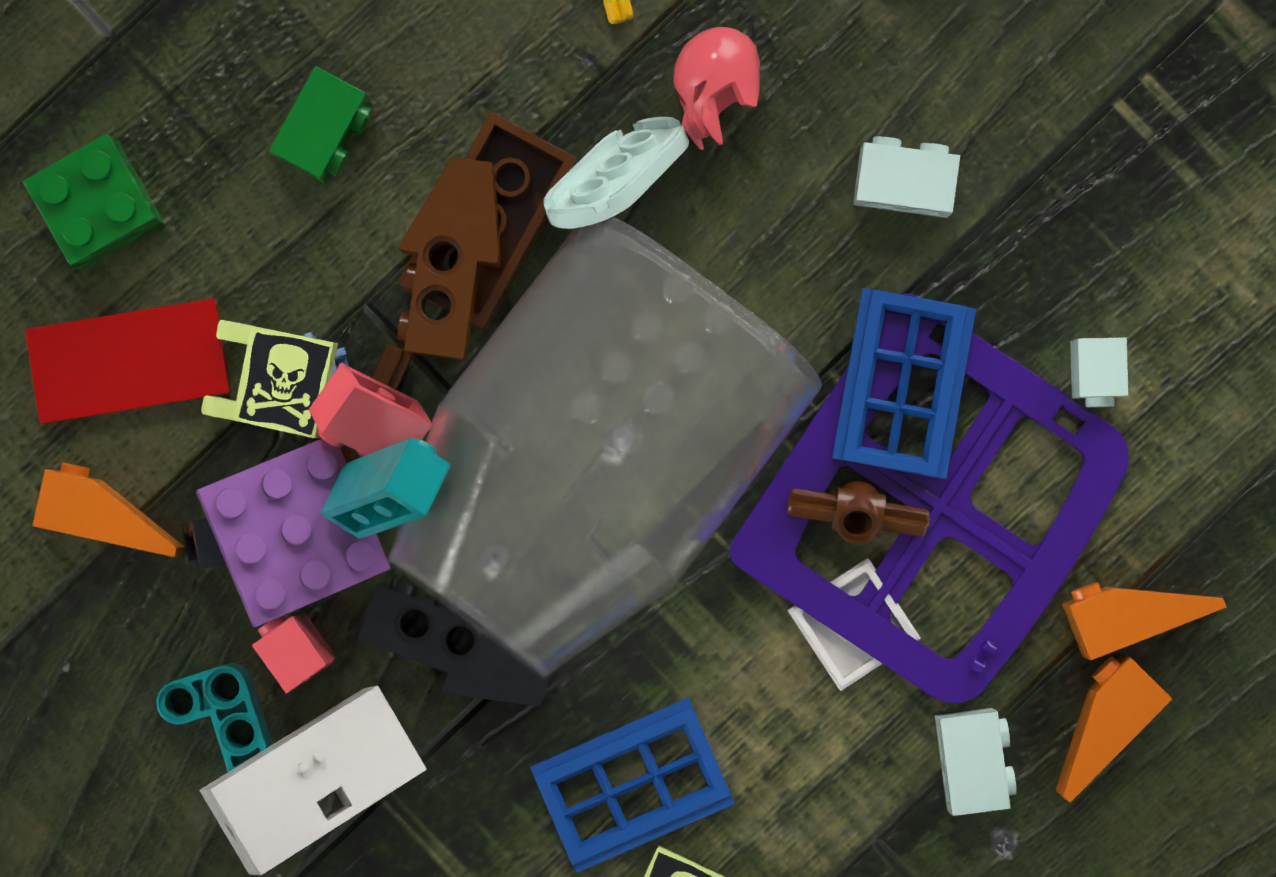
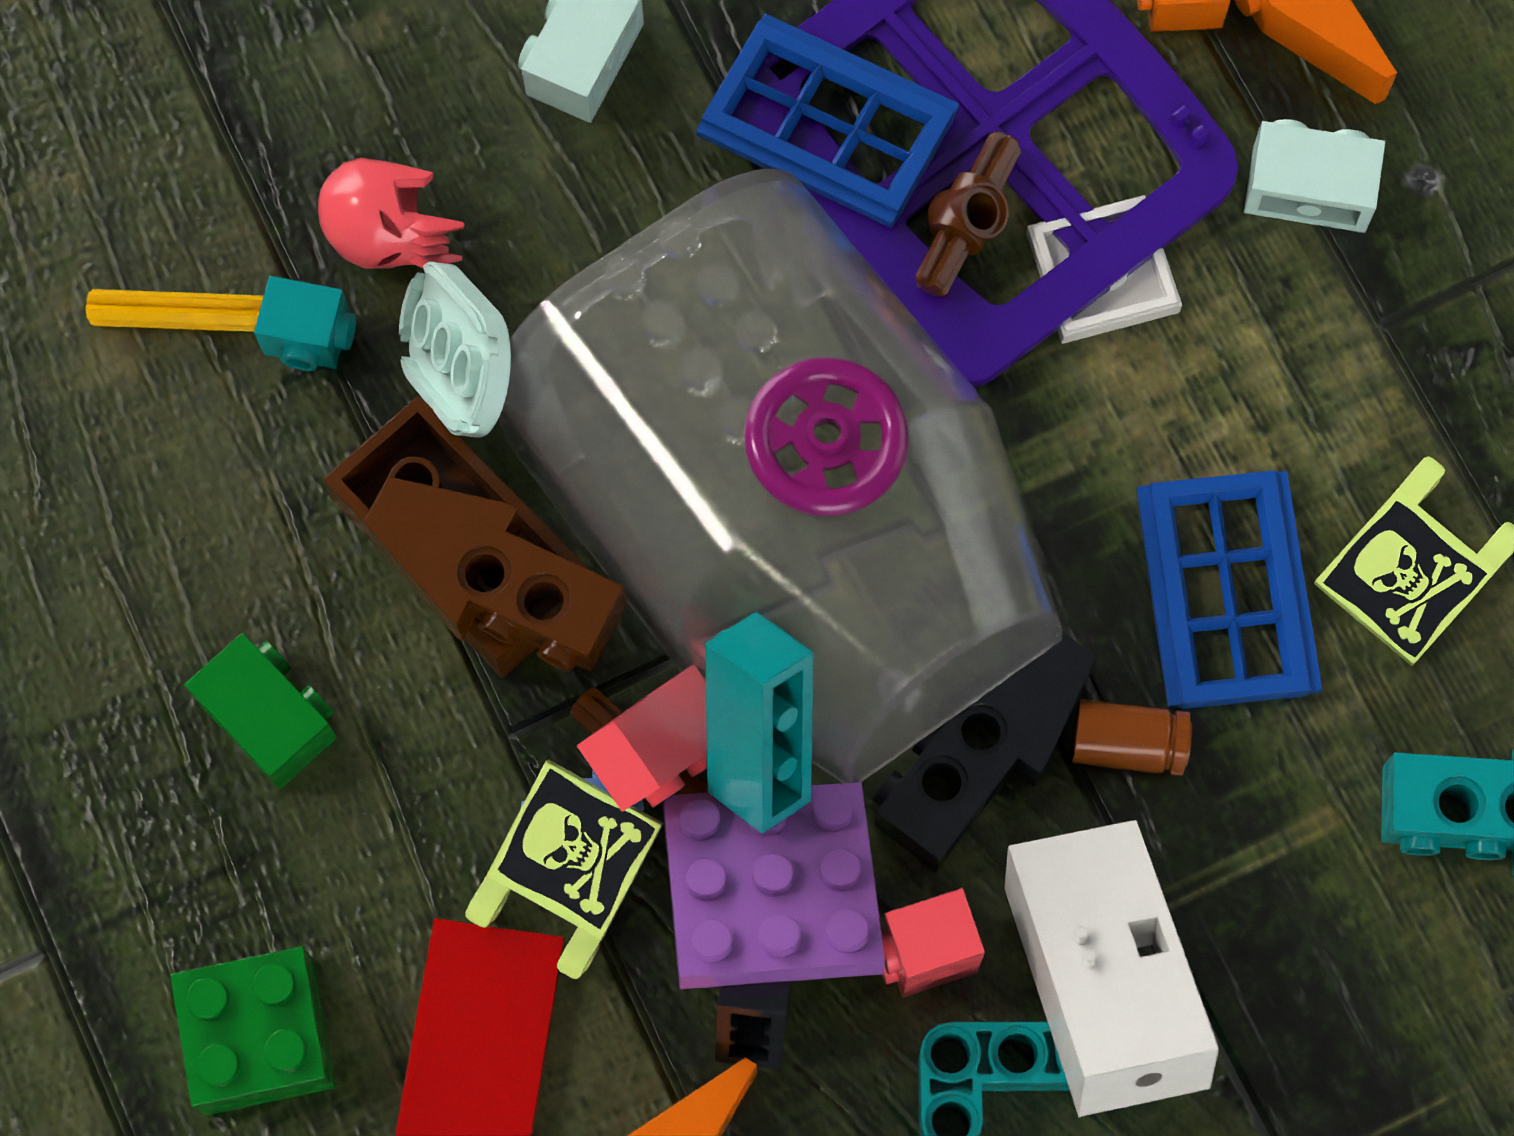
camera: 75 degrees left, 15 degrees down
none -> teal brick [254,276,356,371]
none -> magenta plate [744,357,909,516]
none -> dark orange piece [1071,699,1192,776]

